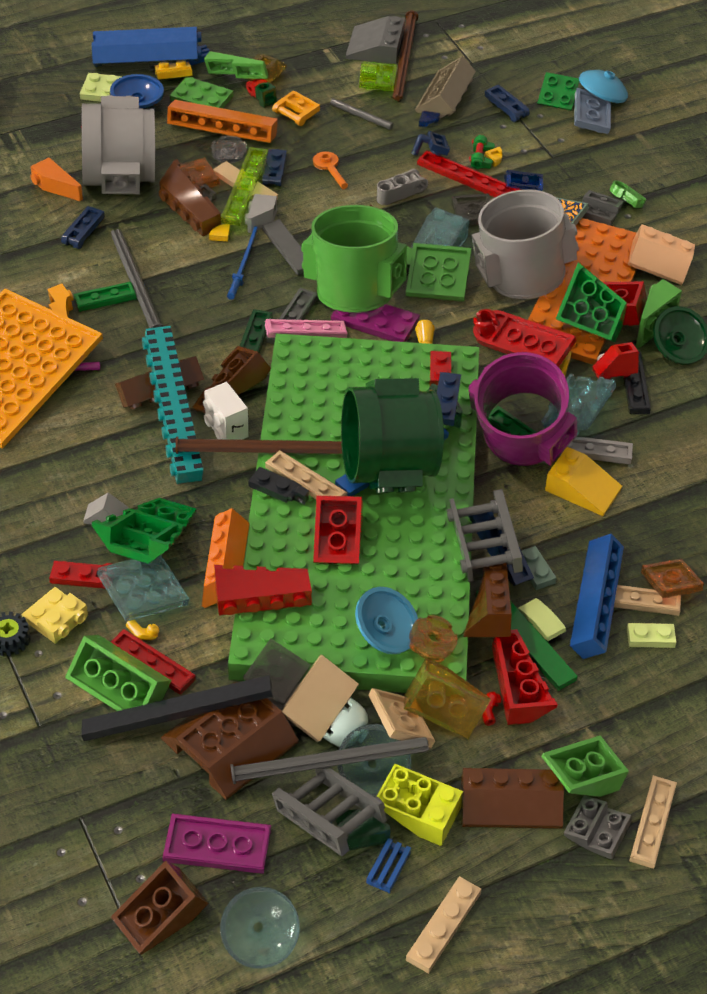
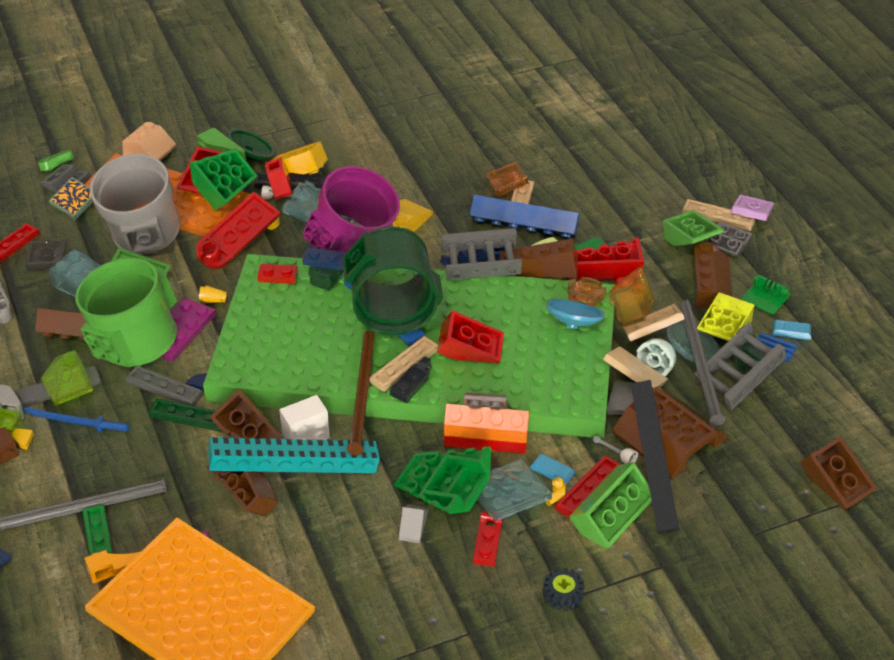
camera: 85 degrees left, 5 degrees down
light yellow plate [22,587,88,644] -> none
magenta tile [162,813,271,874] -> none
red wedge [214,564,312,616] -> none
clear light blue dish [220,887,300,969] -> none
clear smoke plate [243,639,310,705] -> none
bright pink tile [265,319,347,338] -> none
tan plate [406,876,481,974] -> none
clear blue slope [504,170,543,191] -> none
yellowish green plate [627,623,676,648] -> none
none -> clear neon green slope [41,350,93,405]
none -> yellow slope [265,141,328,175]
none -> flat silver slope [464,392,507,410]
none -> dark azure tile [529,454,576,485]
none -> hinge [593,435,638,464]
none -> lavender tile [731,195,774,221]
none -> green hinge [740,275,791,315]
none -> dark azure tile [772,320,811,340]

